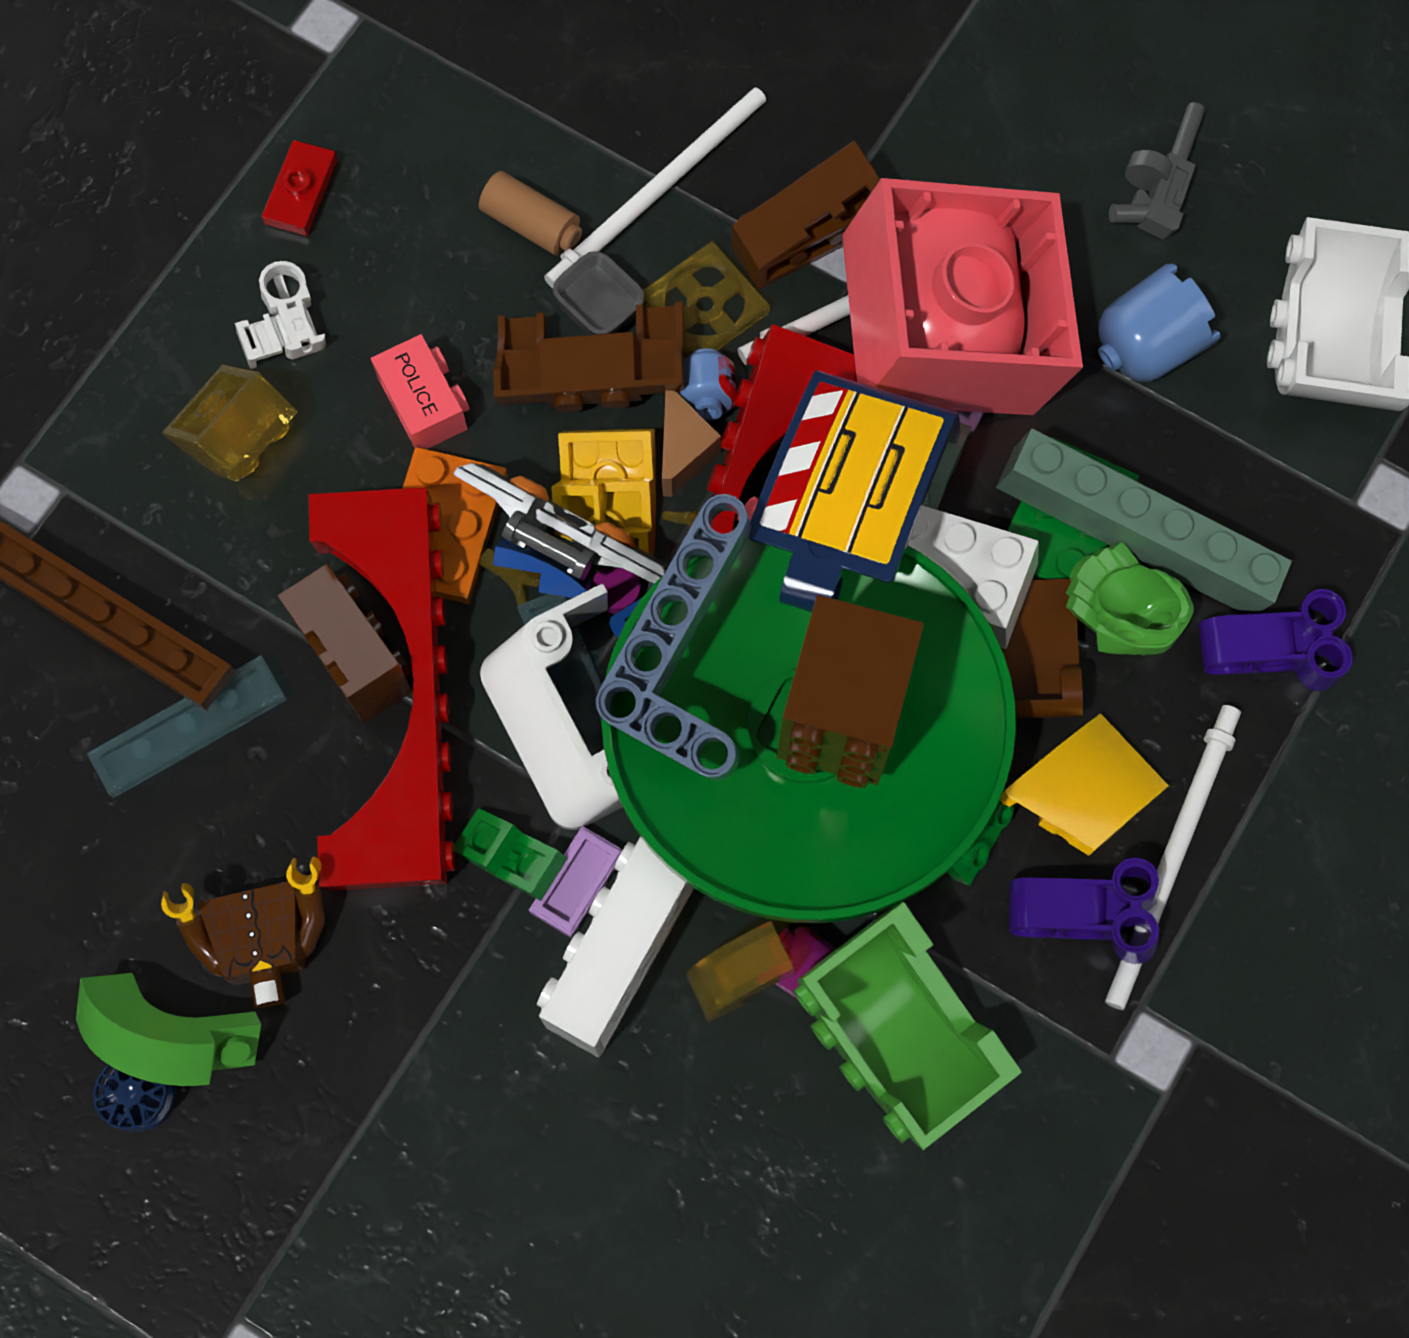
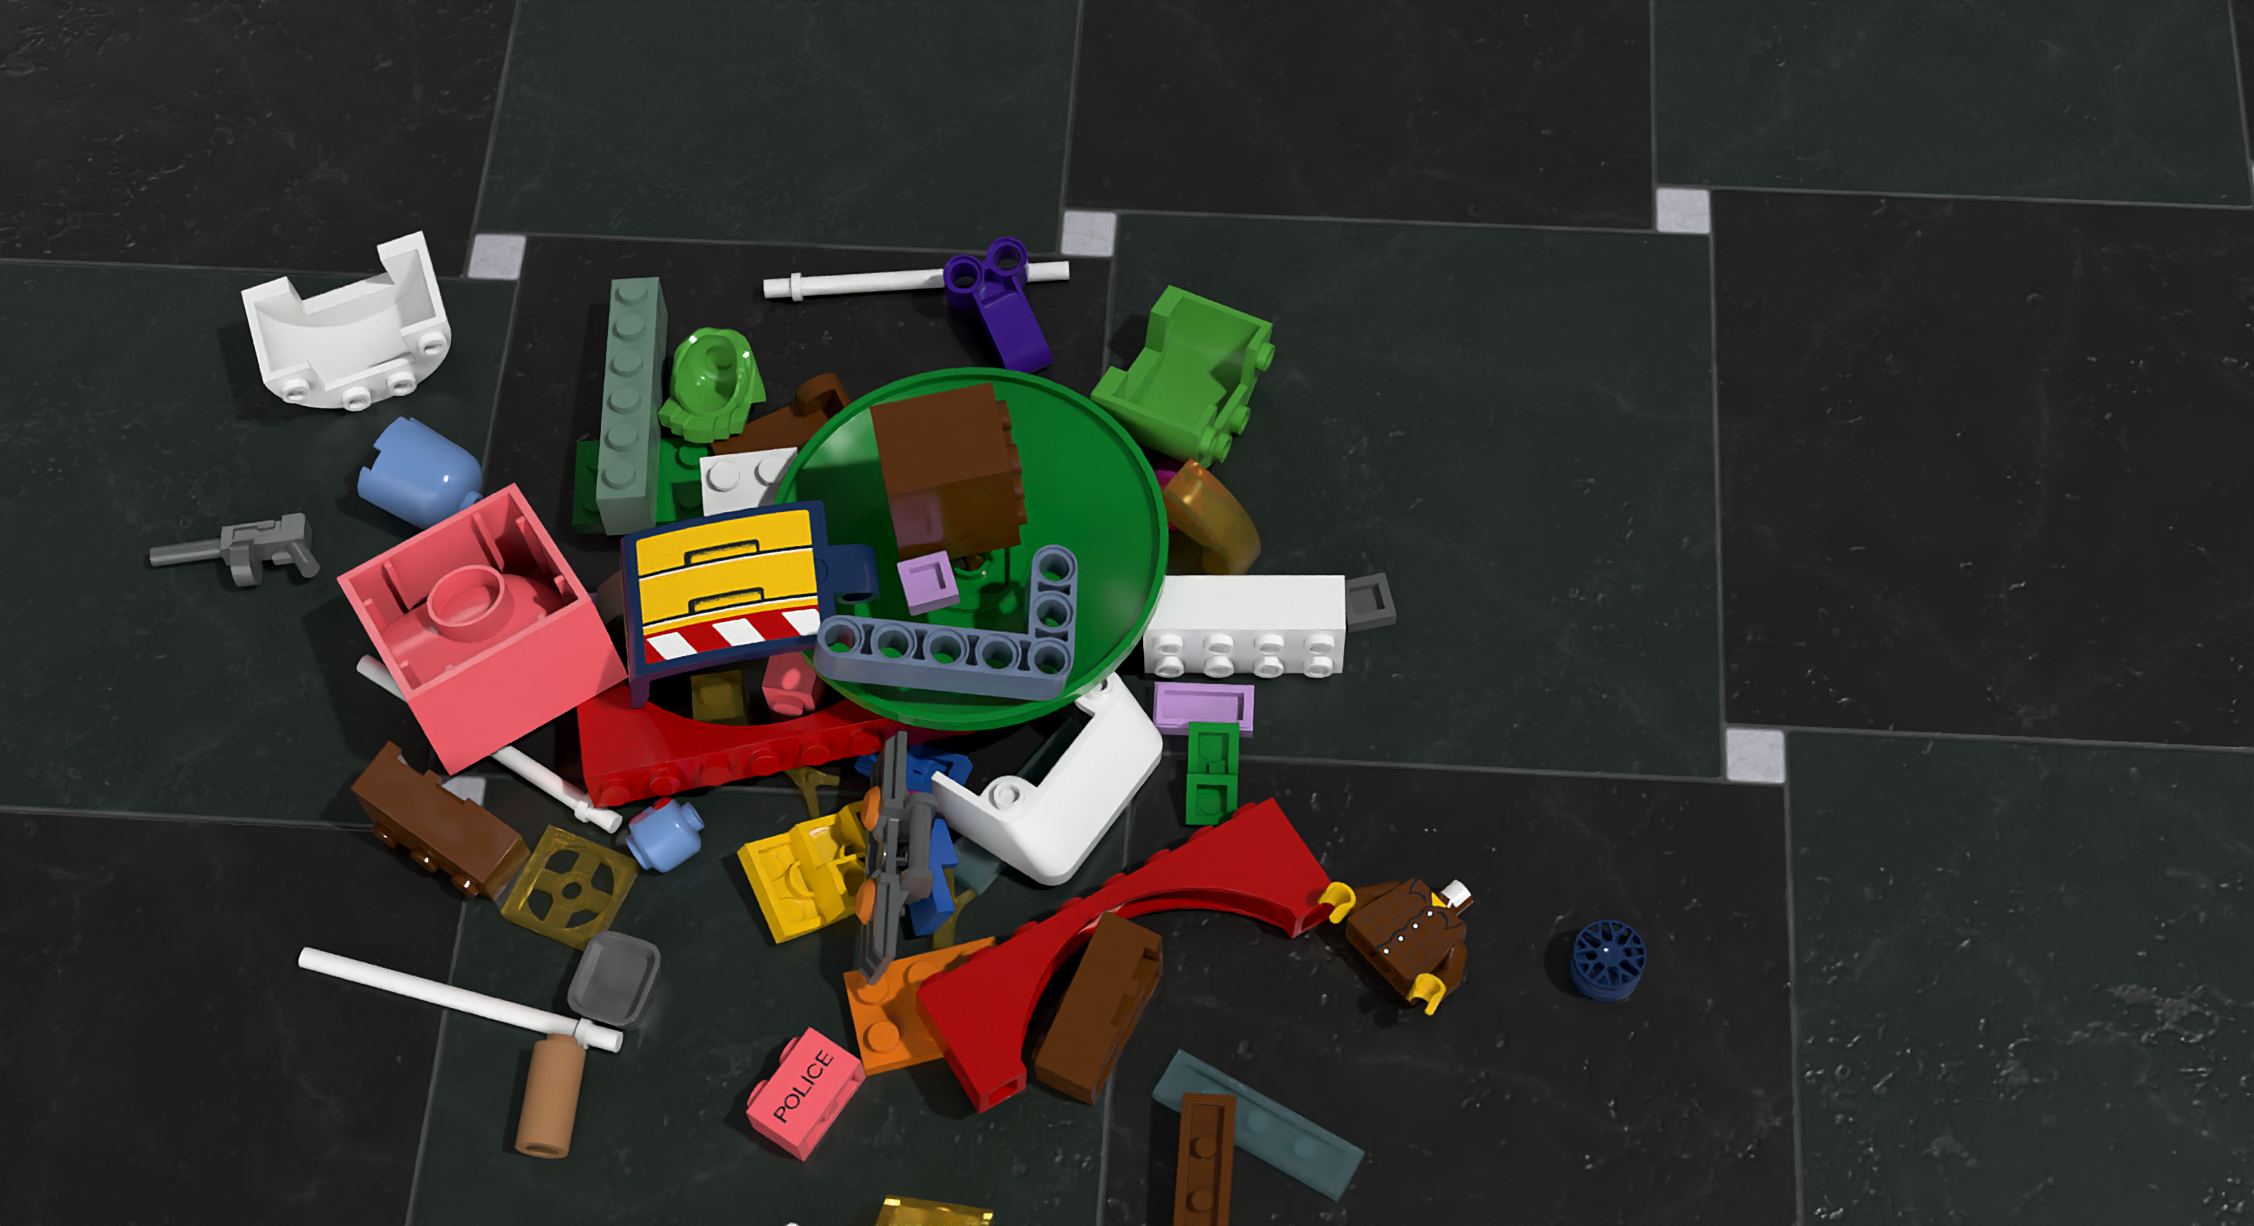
camera: 115 degrees left, 10 degrees down
bright green arch [76,973,261,1086] -> none
reddish brown bracket [493,301,686,412] -> none
medium nougat slope [662,390,721,497] -> none
yellow slope [999,713,1169,856] -> none
dark purple piece [1199,589,1353,691] -> none
none -> lavender plate [897,550,960,616]
none -> dark grey tile [1345,572,1397,633]

